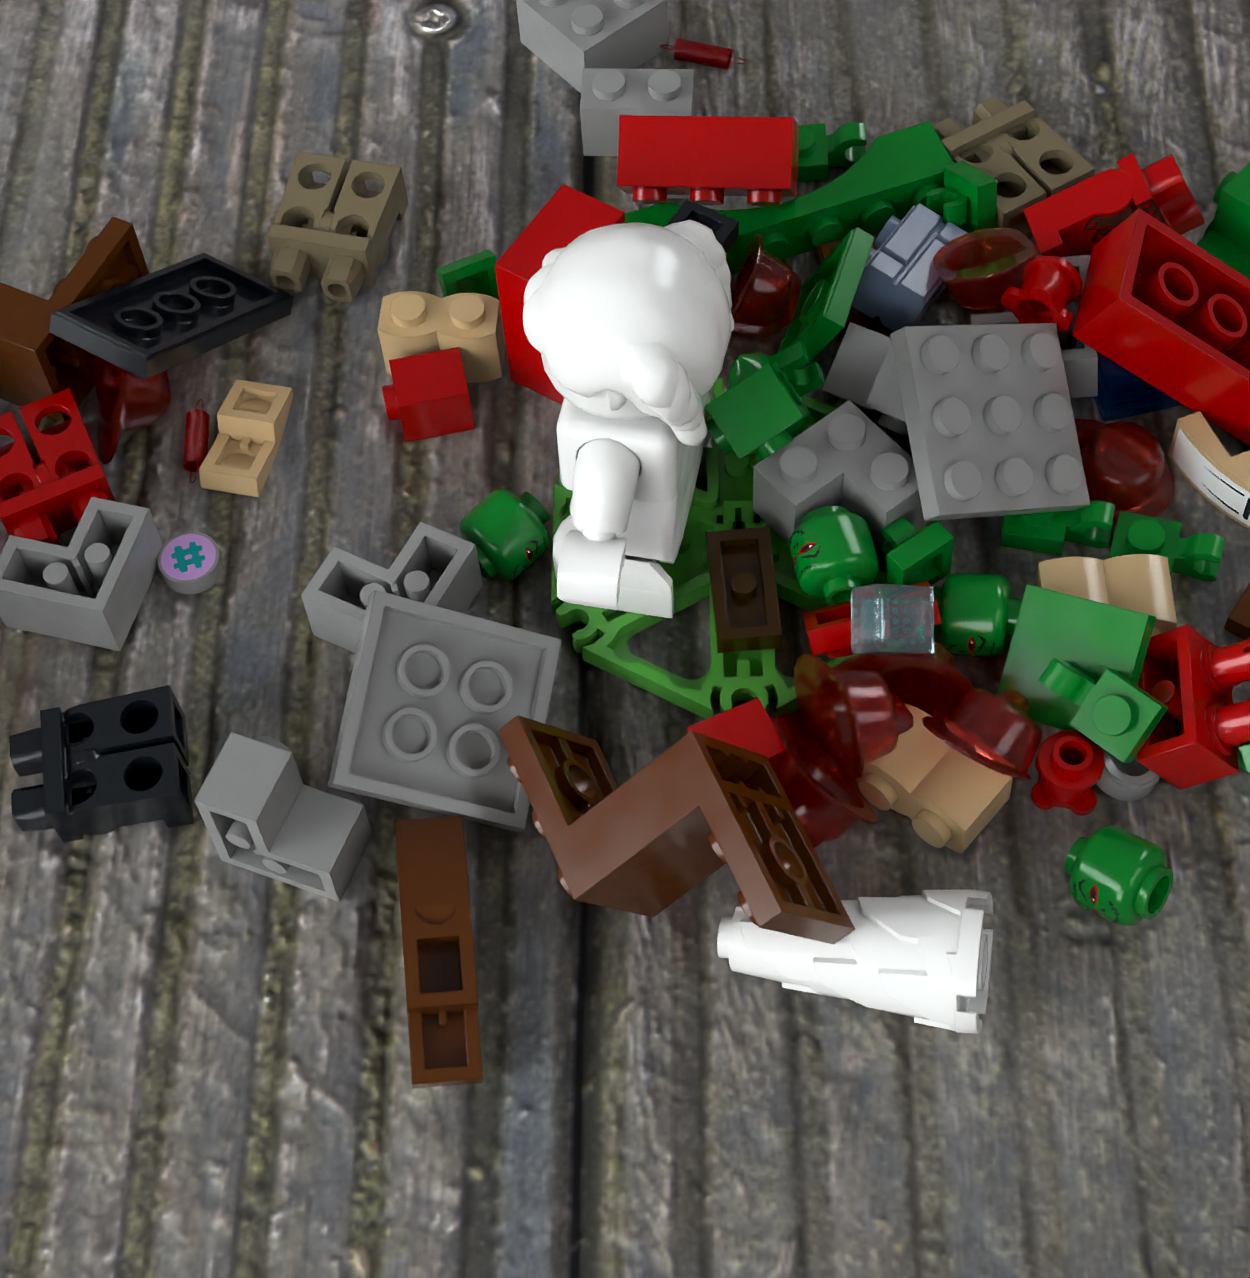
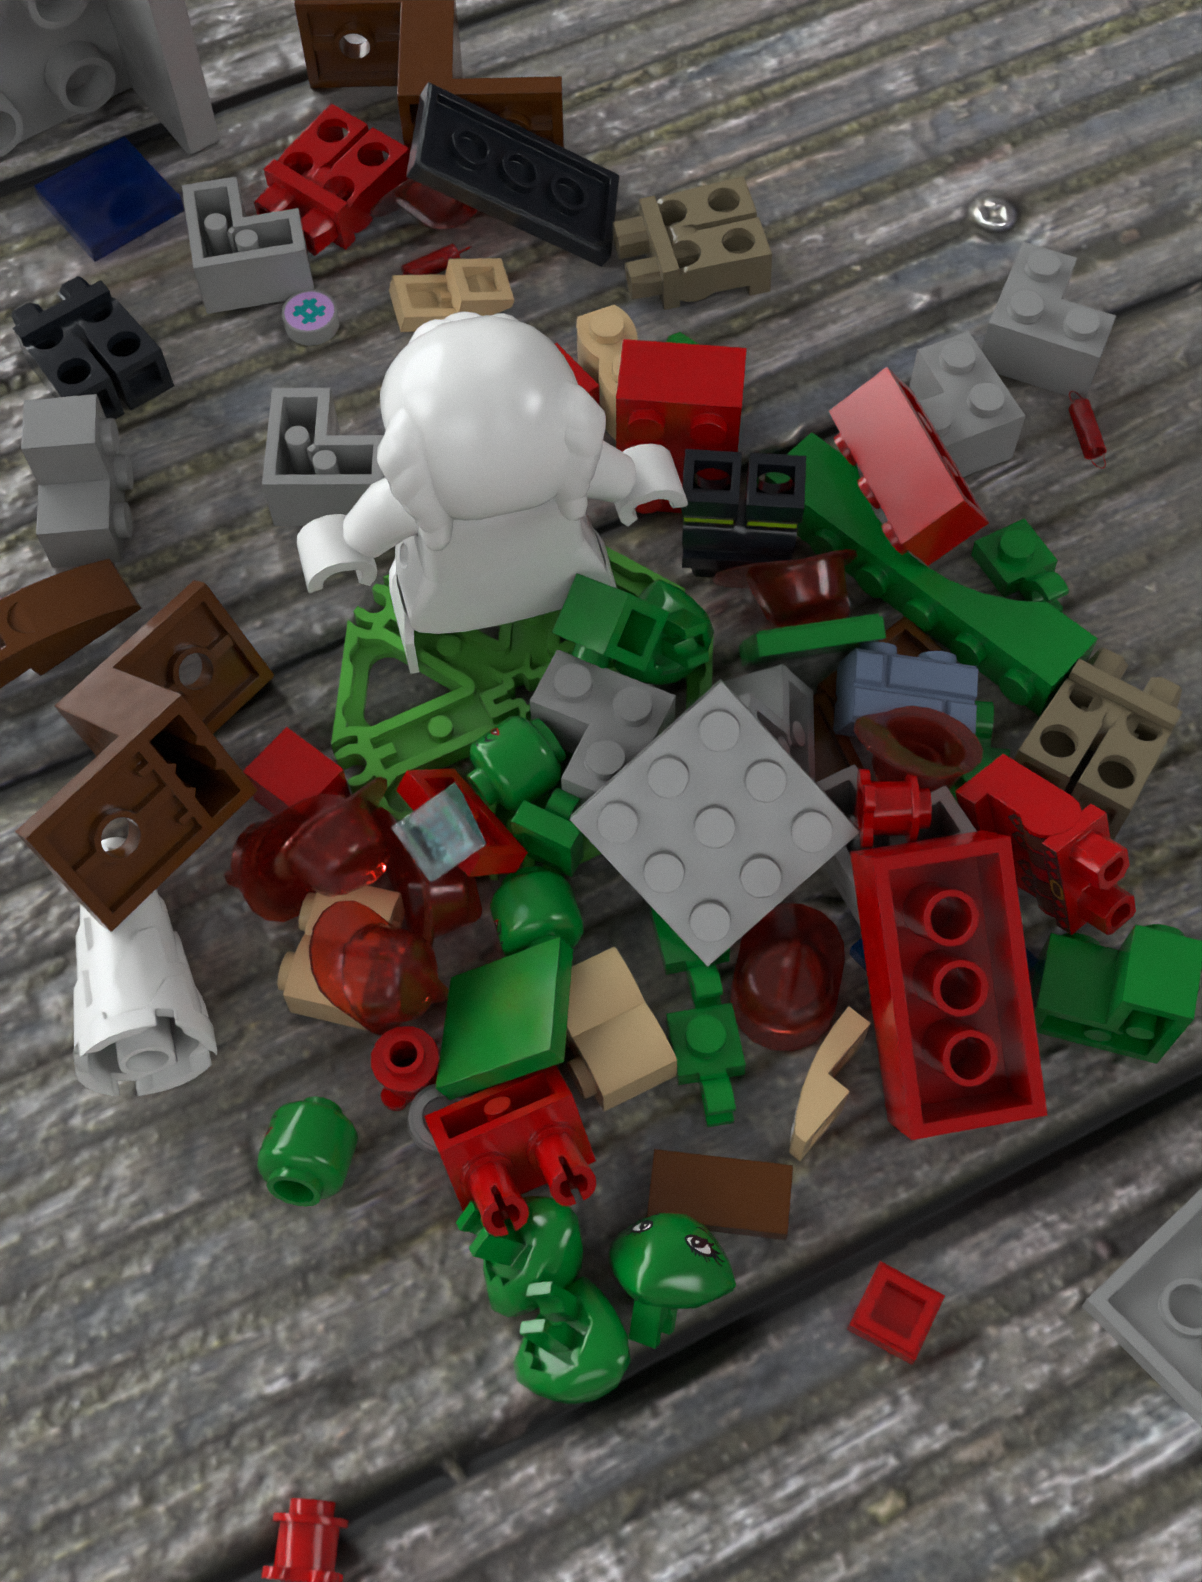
camera: 60 degrees right, 5 degrees up
light grey plate [327,590,562,832] -> none
dark brown plate [706,527,782,653] -> none
green tile [926,160,997,239] -> none
green plate [1038,658,1169,763] -> none

